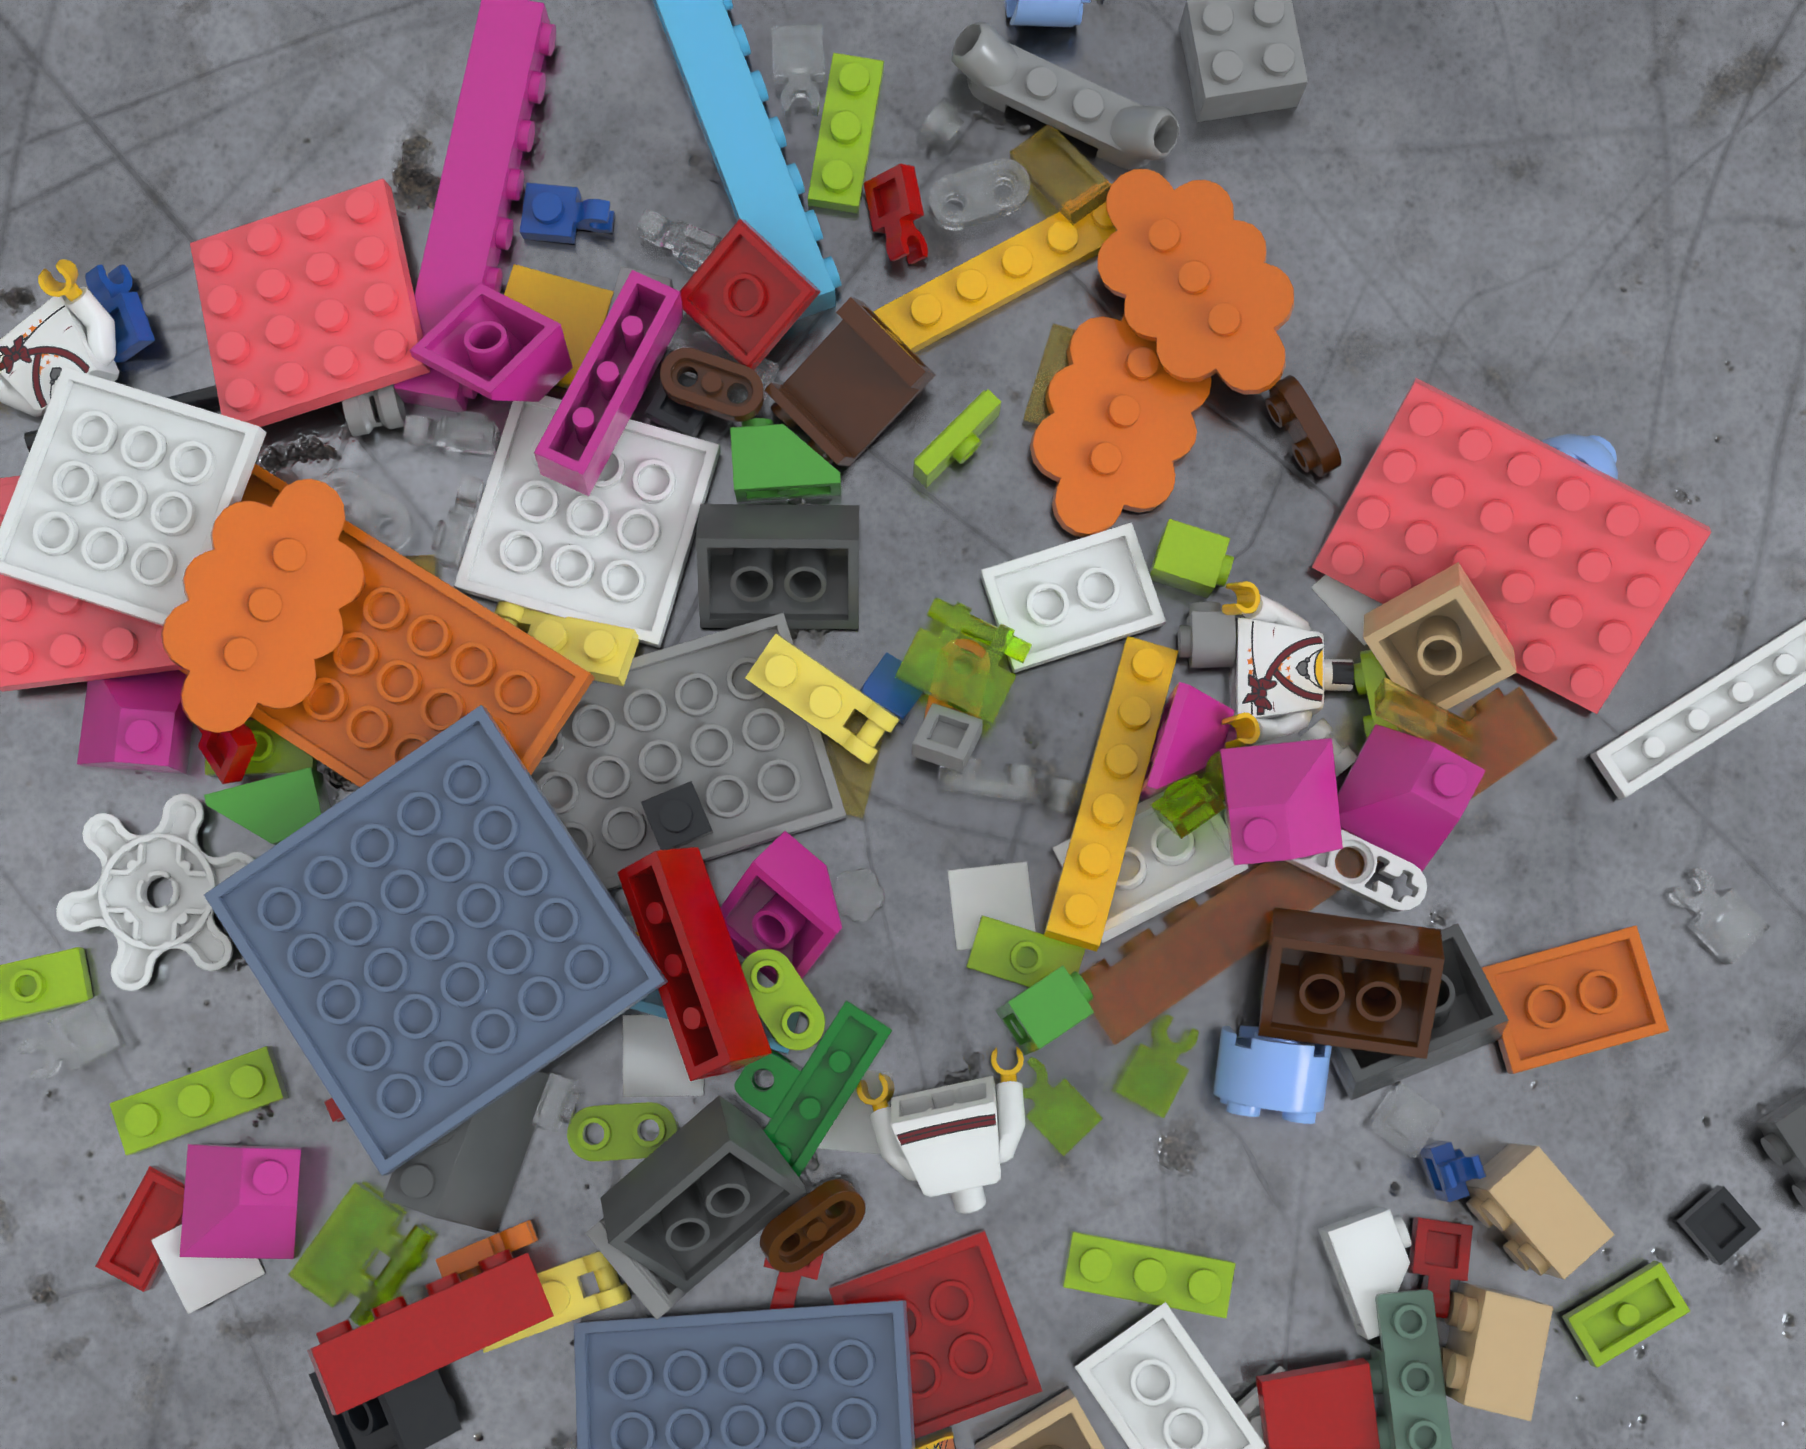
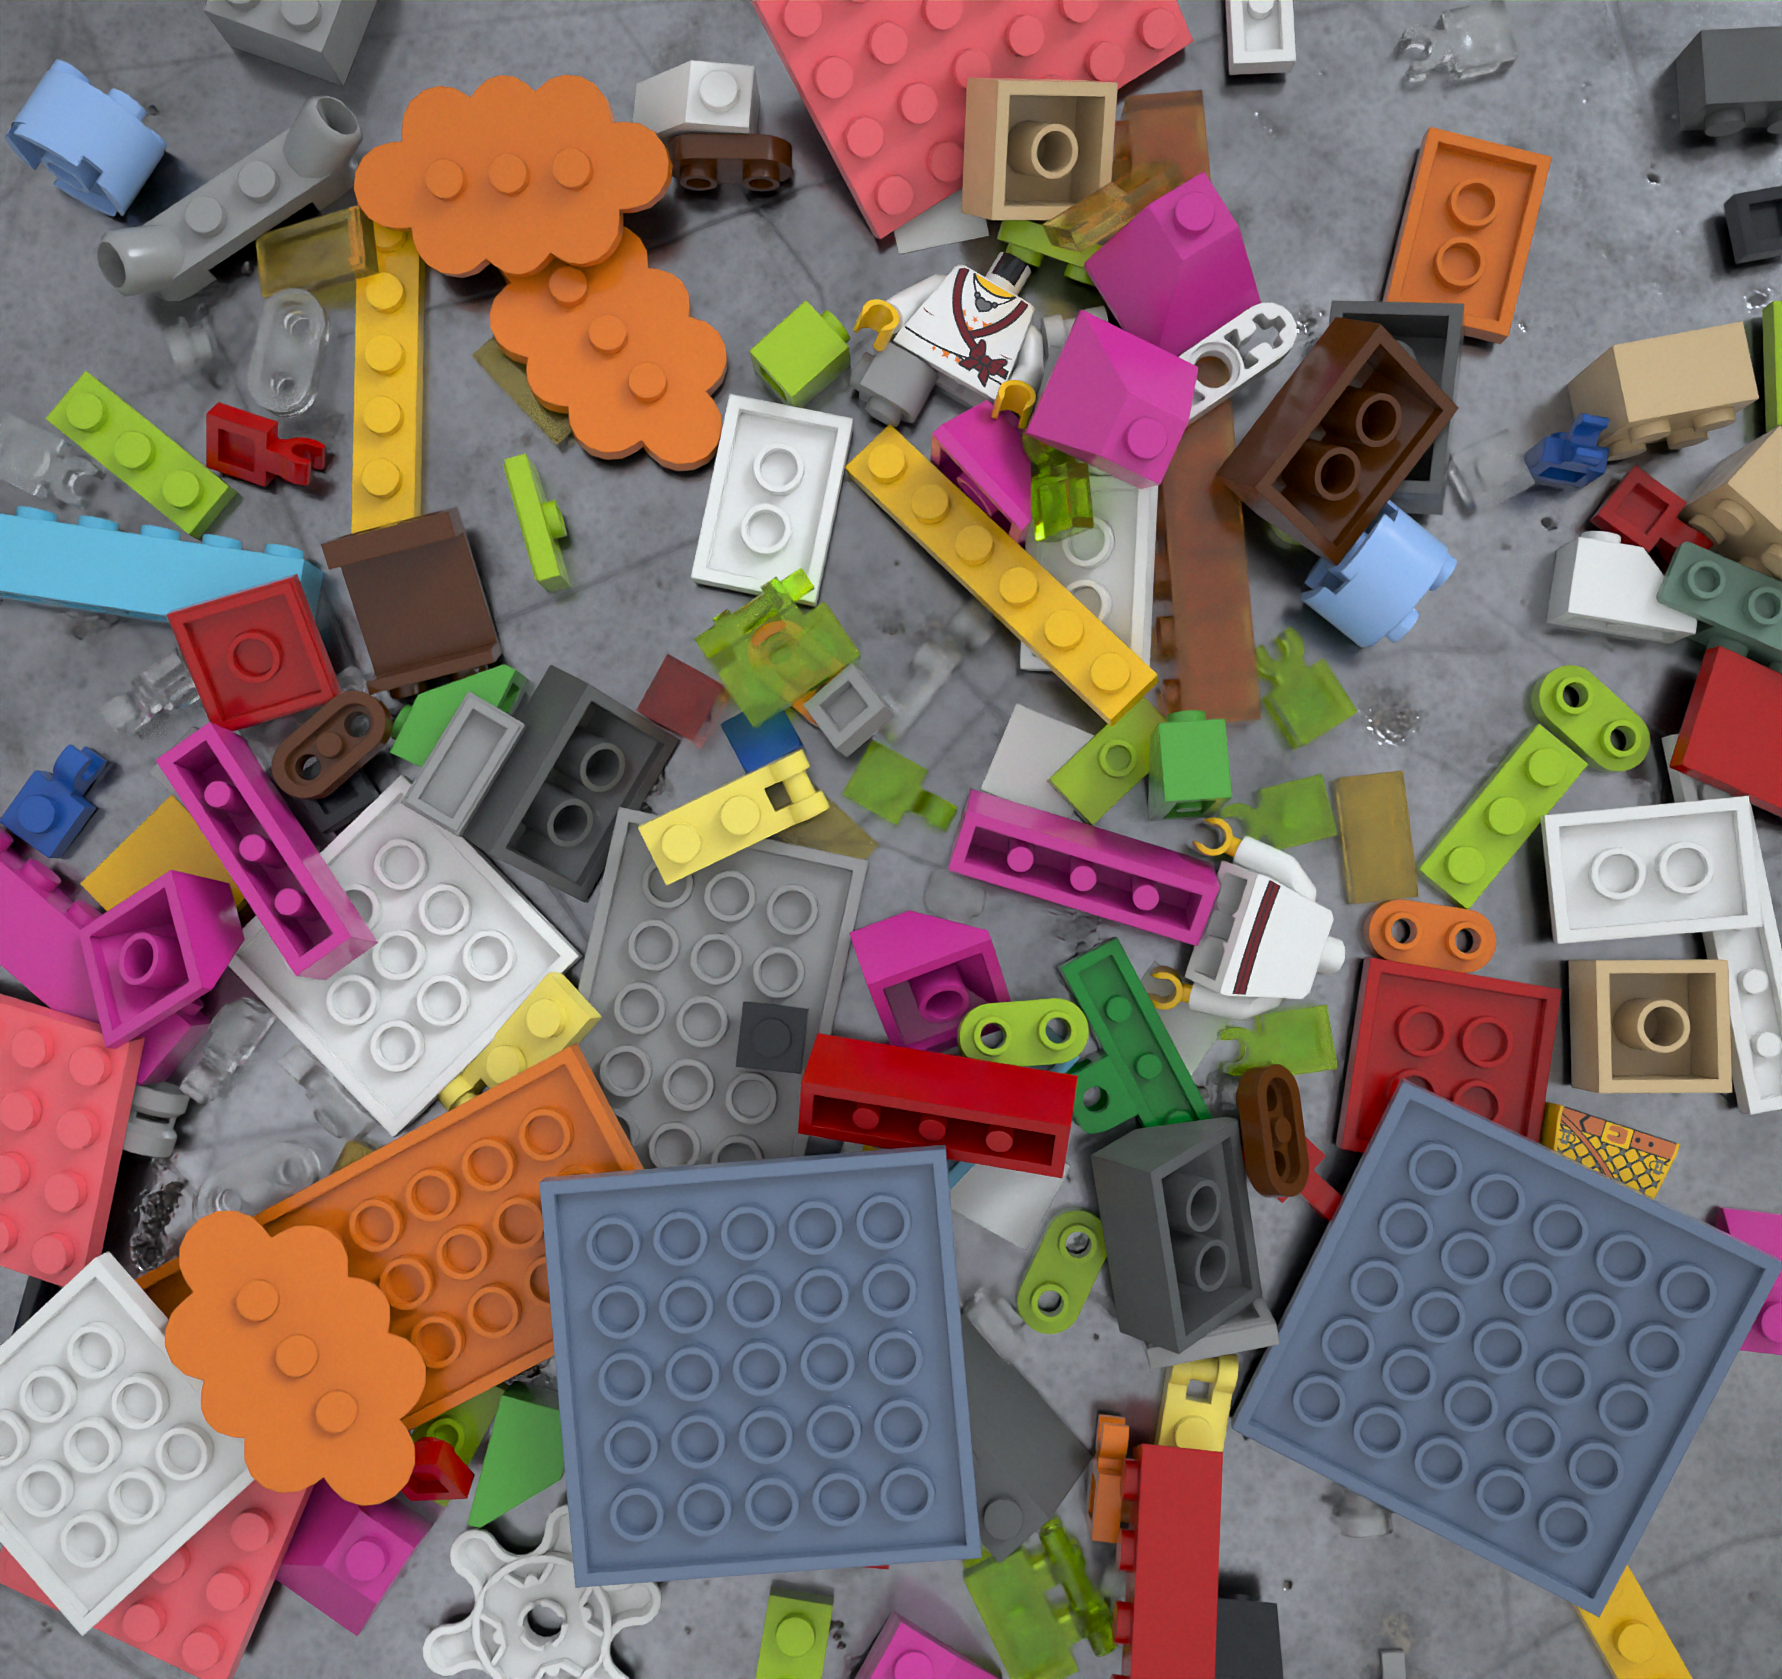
camera: 50 degrees left, 5 degrees up
none -> light grey tile [401,691,528,837]
none -> white slope [633,60,760,148]
none -> clear red brick [636,654,731,749]
none -> clear neon green plate [842,739,958,833]
none -> dark pink brick [948,788,1220,946]
none -> clear neon green plate [1217,1004,1338,1076]
none -> clear yellow tile [1335,770,1419,904]
none -> orange plate [1363,899,1496,973]
none -> lime plate [1531,665,1650,774]

